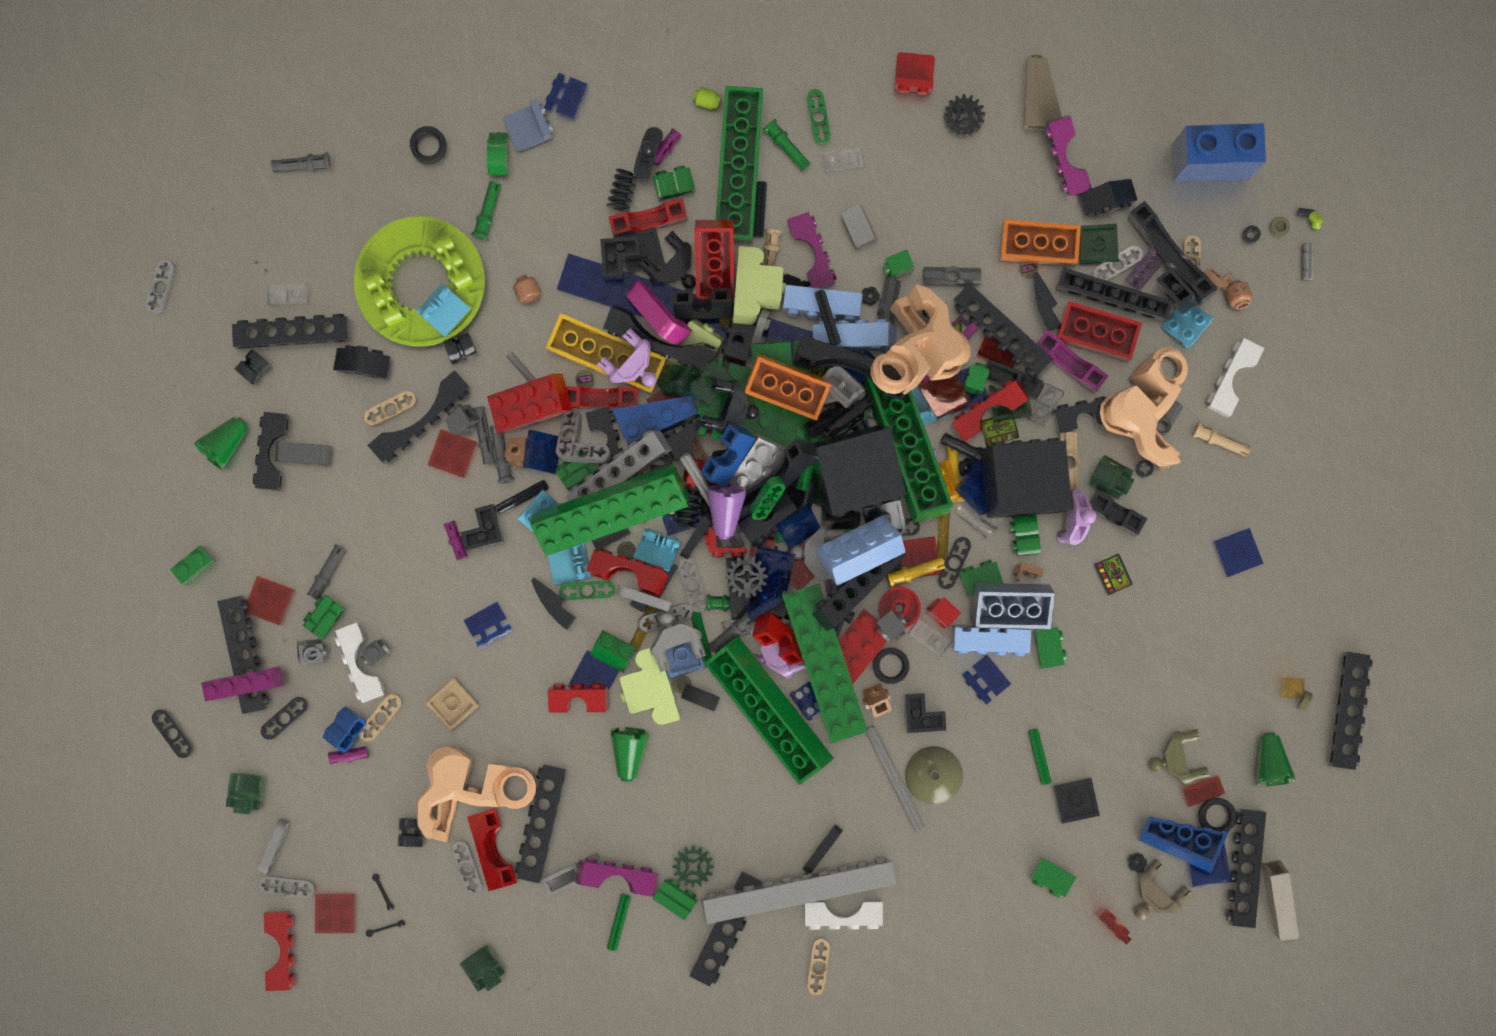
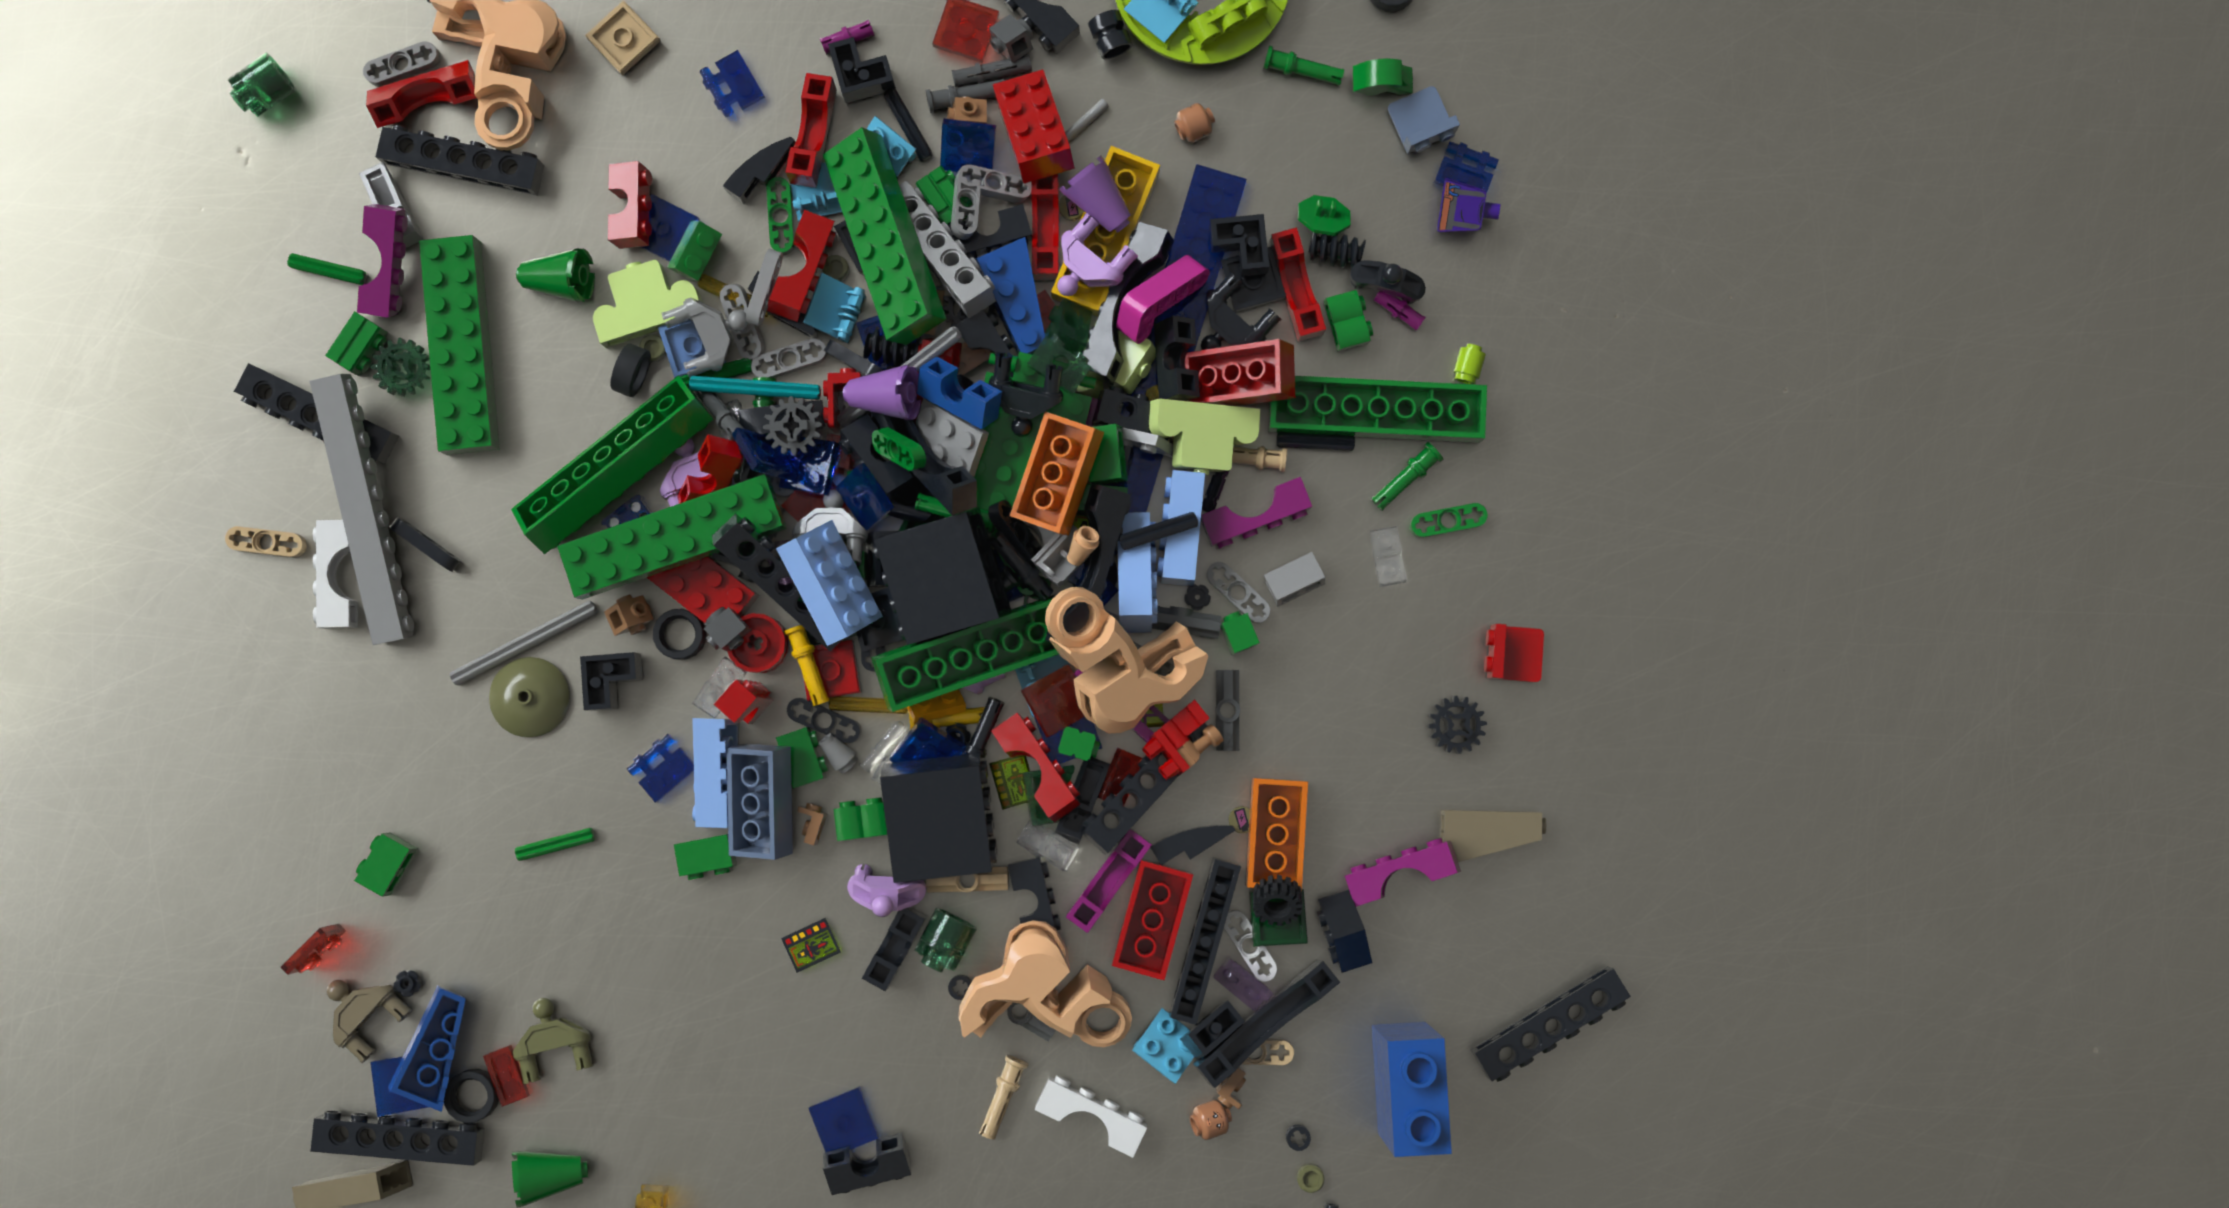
camera: 90 degrees right, 0 degrees up
black plate [1053,778,1100,824] -> none
none -> green brick [419,235,500,455]
none -> teal axle [689,376,821,400]
none -> red arch [785,73,837,188]
none -> light grey cone [819,733,858,773]
none -> black arch [823,1133,911,1195]
none -> medium lavender cone [1059,155,1130,233]
none -> light nougat cone [1067,526,1099,566]
none -> red hips [1142,699,1224,780]
none -> light grey beam [1207,562,1270,623]
none -> black tyre [1253,875,1302,926]
none -> green piece [1298,195,1351,236]
none -> torso [1437,178,1501,232]
none -> black brick [1471,966,1631,1082]

